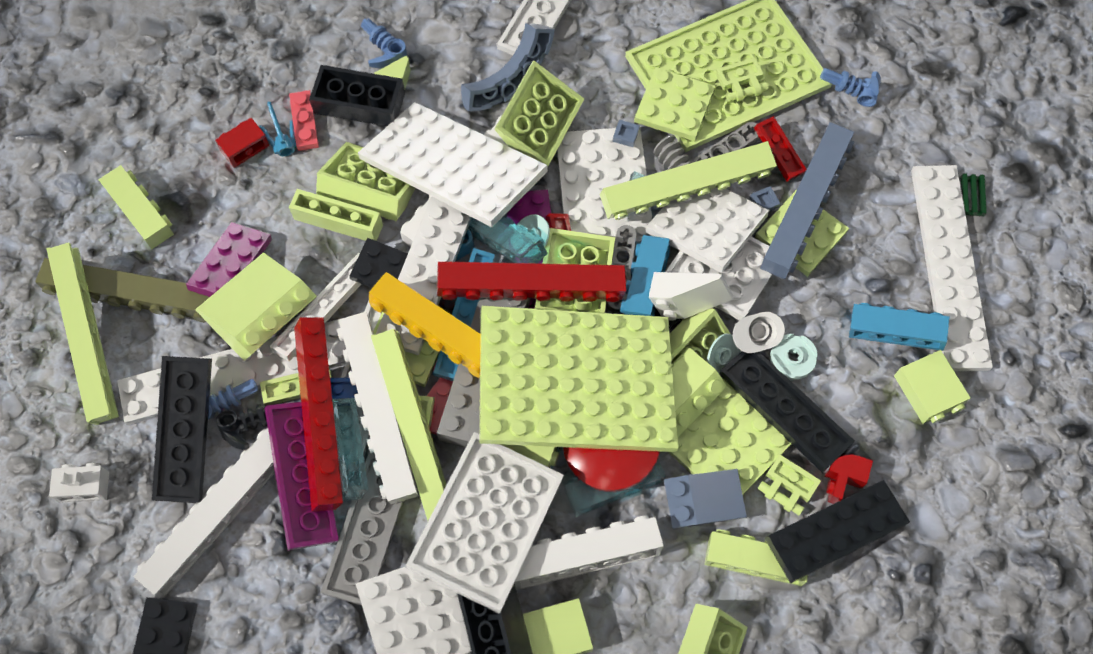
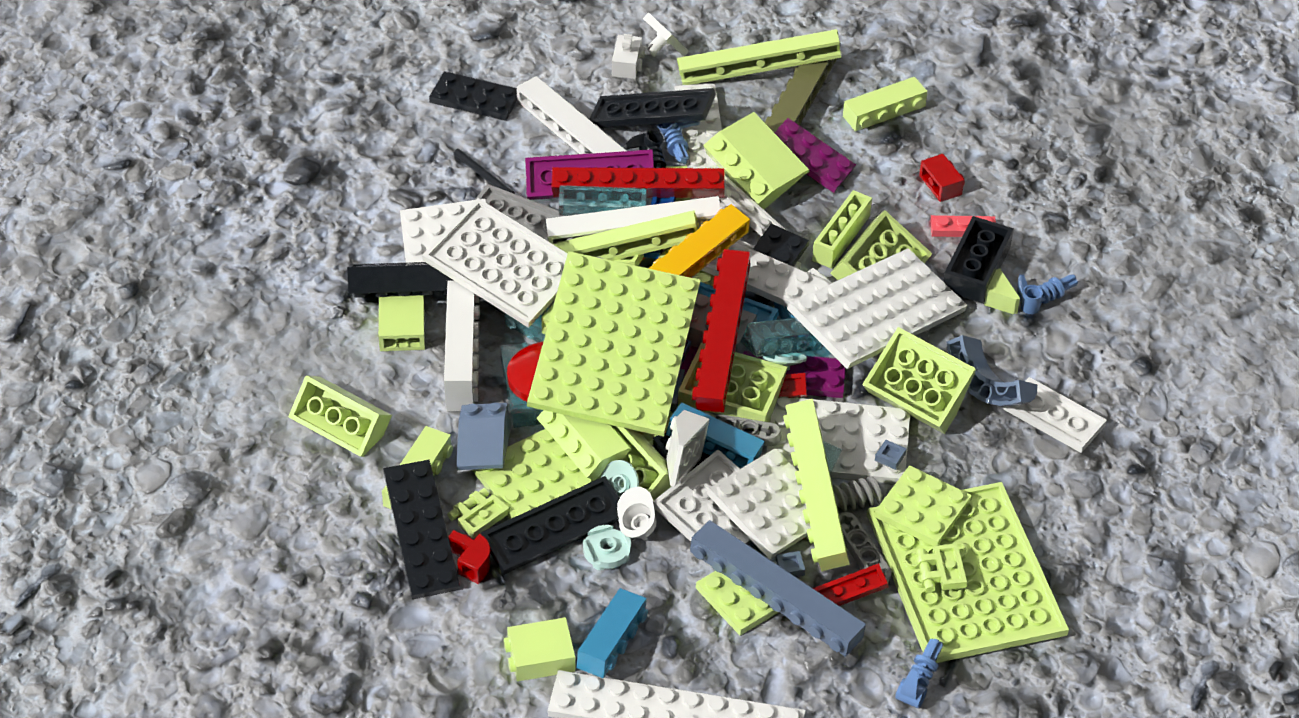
camera: 100 degrees right, 20 degrees down
dark azure plant [259,102,297,157] -> none
none -> black bar [453,148,515,194]
none -> white tile [643,13,689,57]

